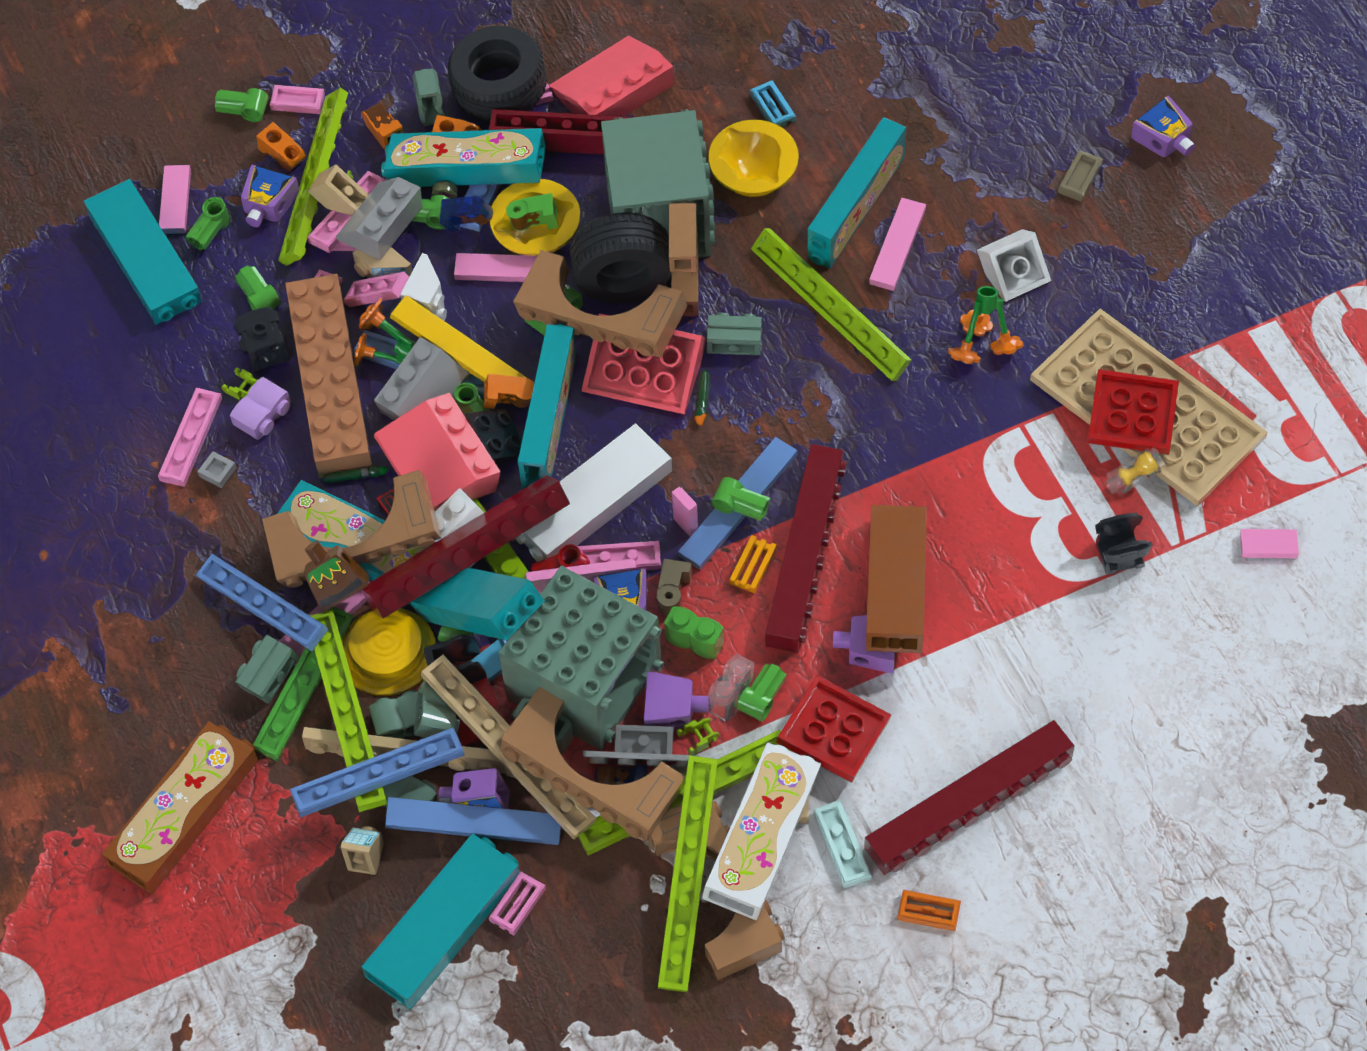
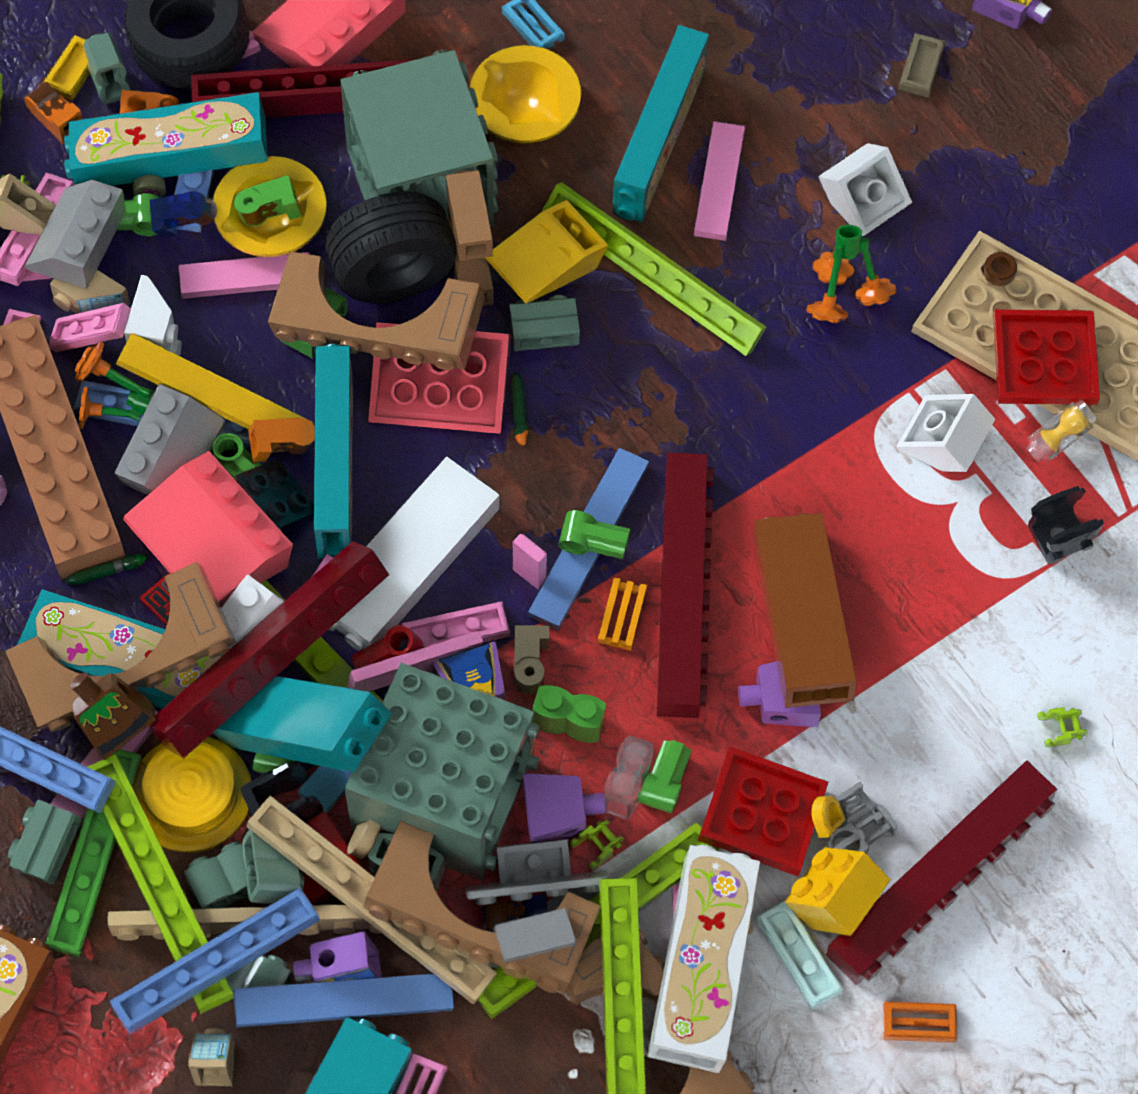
camera: 15 degrees left, 5 degrees up
none -> yellow tile [43,35,90,101]
none -> tan tile [347,820,381,860]
none -> yellow slope [485,200,608,304]
none -> light grey tile [494,908,576,963]
none -> yellow brick [785,847,891,936]
none -> yellow tile [812,796,845,838]
none -> light grey piece [827,781,897,854]
none -> white slope [896,394,995,472]
none -> reddish brown tile [983,252,1017,286]
none -> lime piece [1037,707,1088,748]

